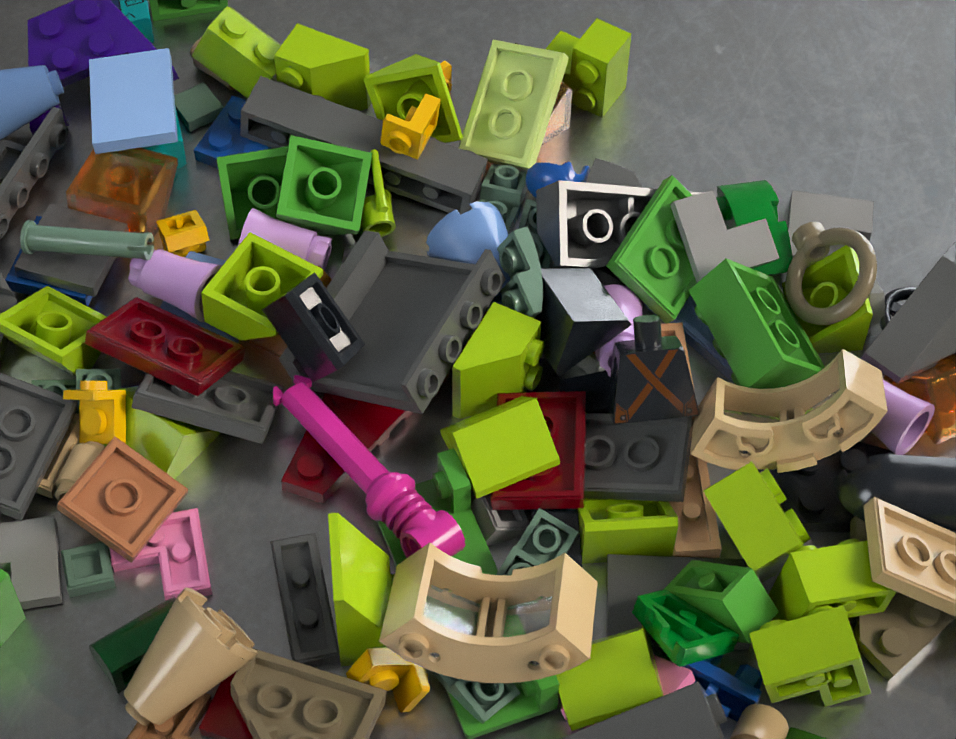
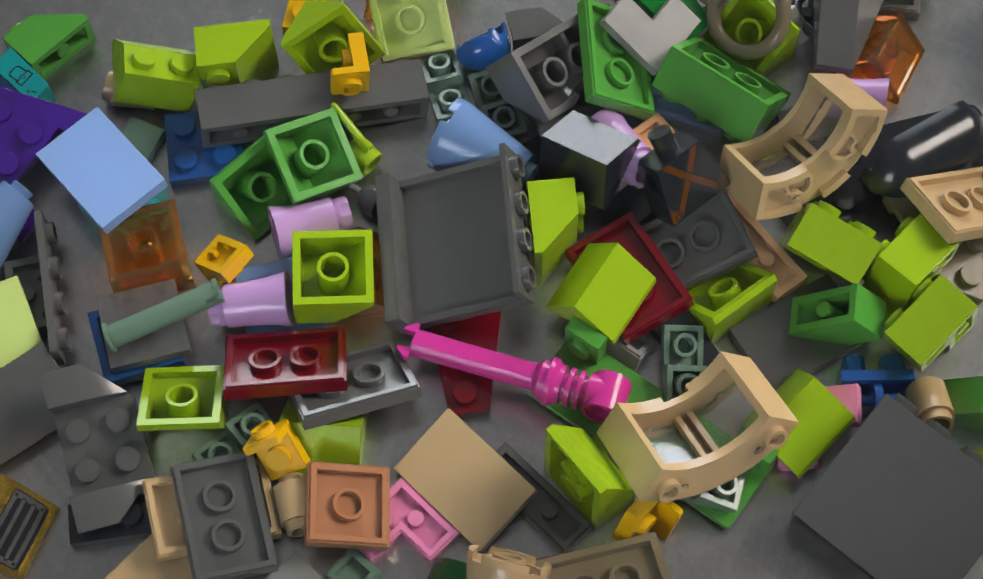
camera: 30 degrees left, 10 degrees up
black slope [262,272,365,382] -> none
sand green slope [497,226,543,318] -> none
green wing [632,589,739,667] -> none
none -> tan tile [393,408,538,553]

